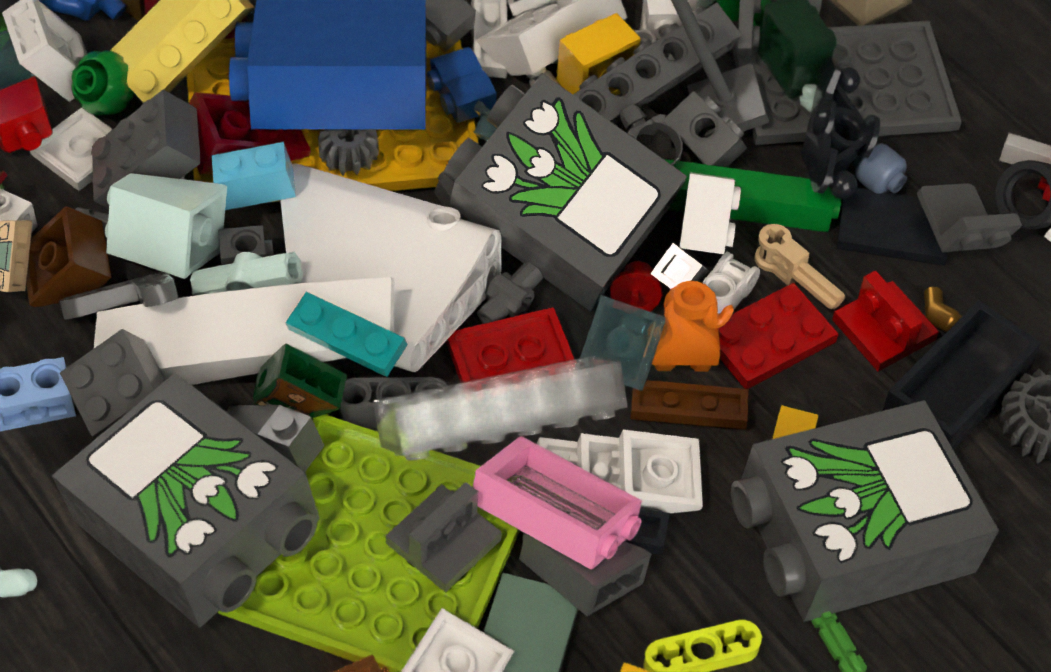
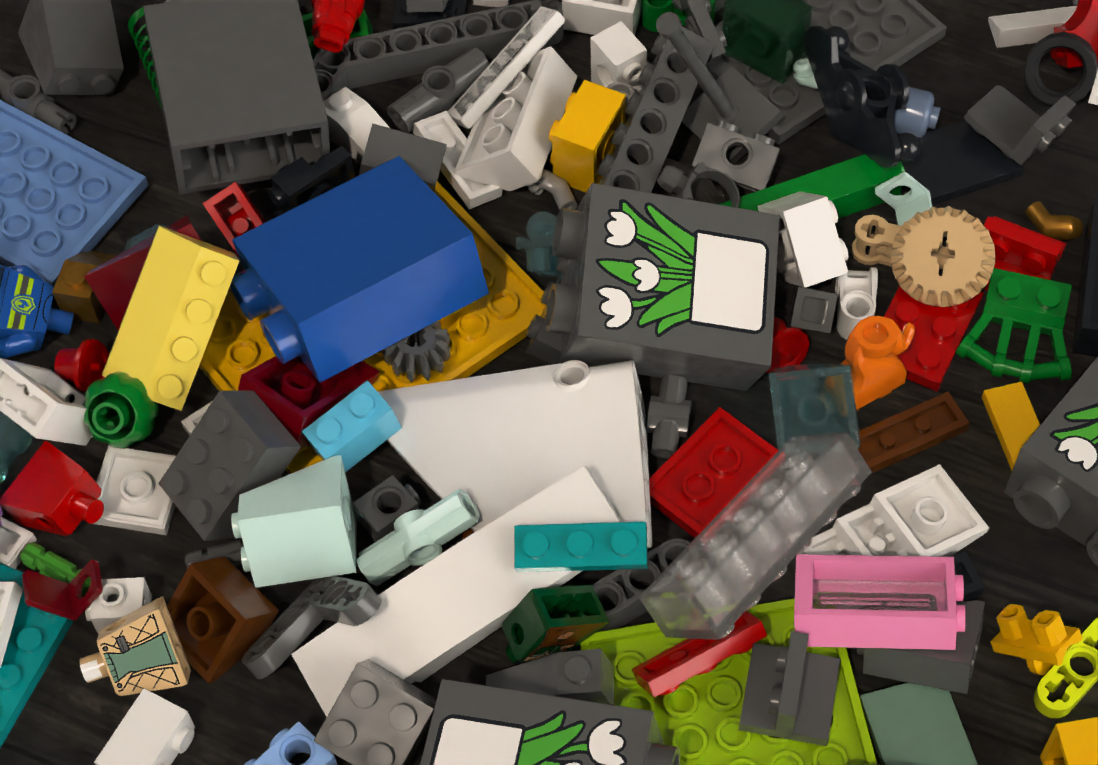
camera: 25 degrees left, 5 degrees up
blue brick [427,47,496,123] -> none
none -> red piece [54,339,109,393]
none -> red plate [632,609,767,697]
none -> light aqua bracket [874,172,932,226]
none -> tan gear [891,206,995,307]
none -> green plate [955,268,1072,384]
none -> yellow hips [991,604,1082,675]

